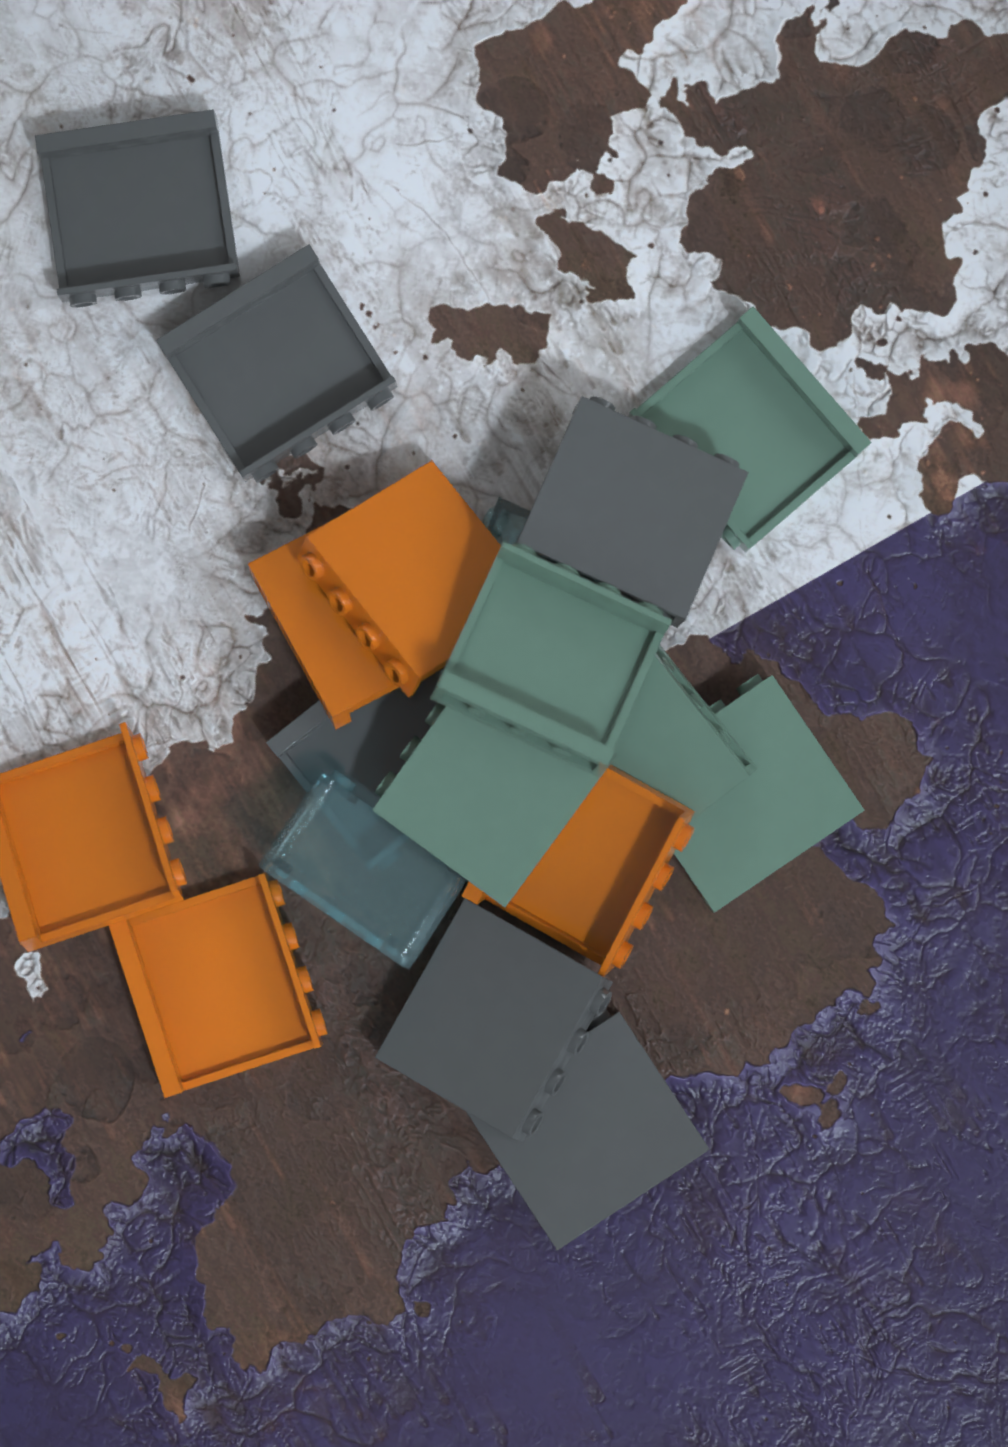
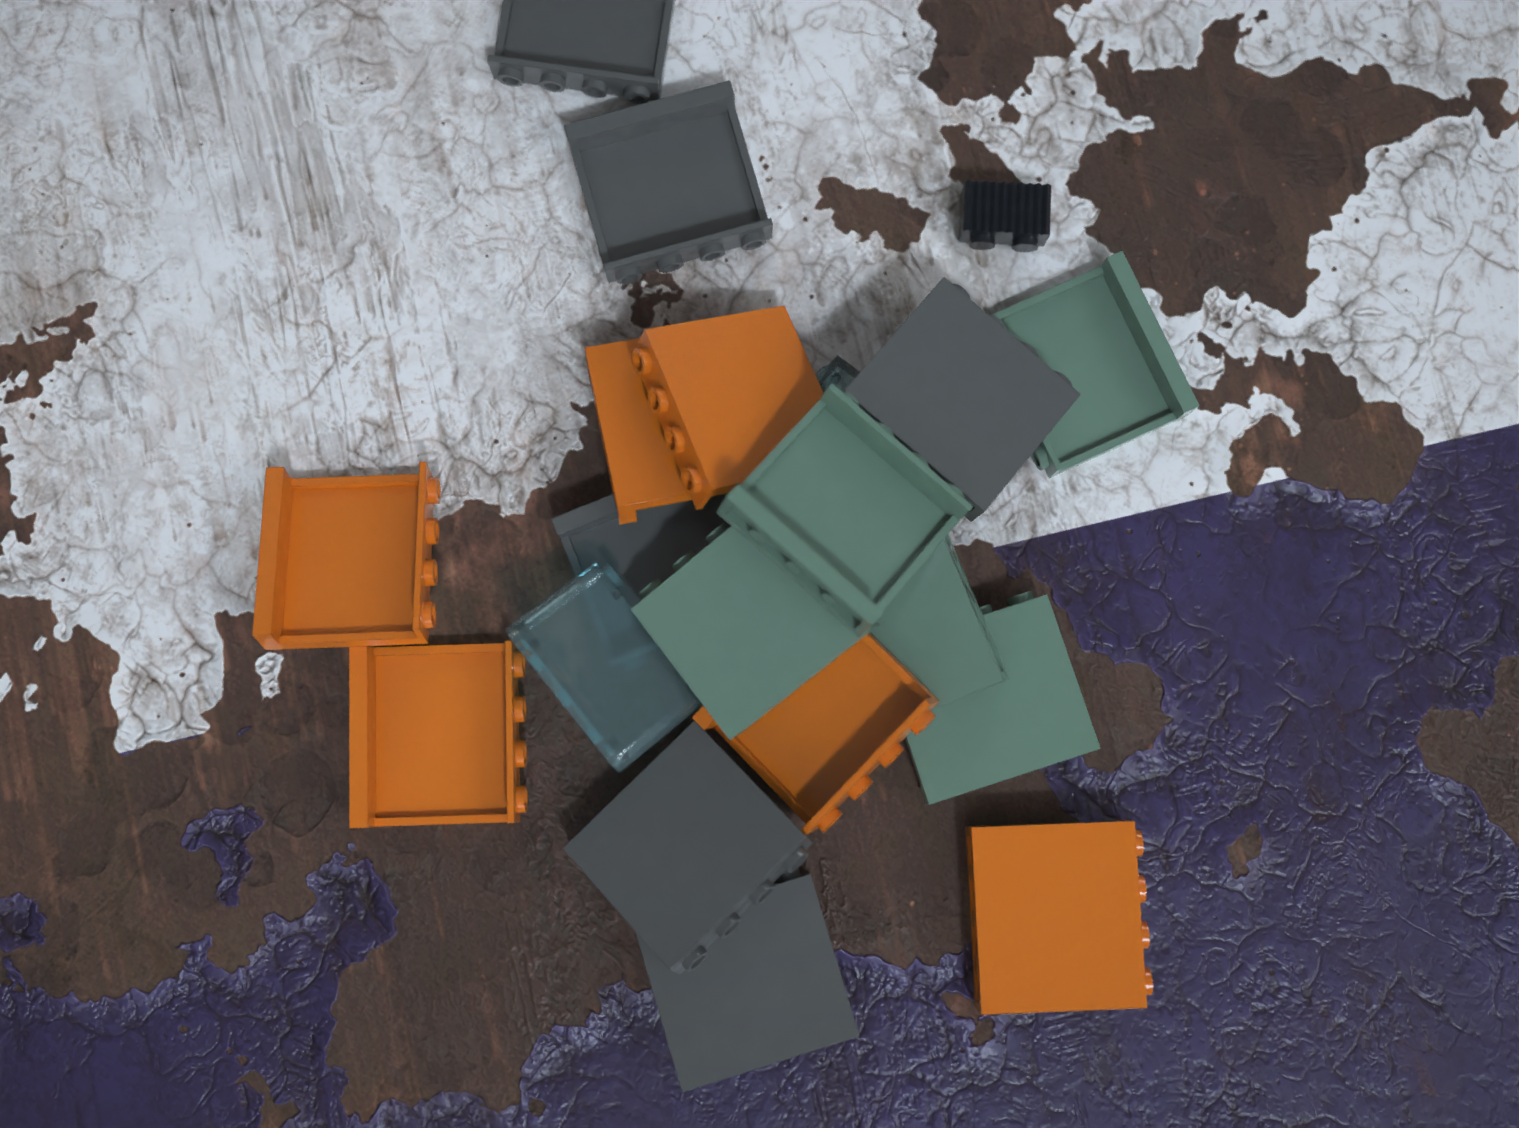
camera: 15 degrees right, 5 degrees down
none -> black brick [958,180,1052,252]
none -> orange panel [965,820,1153,1015]

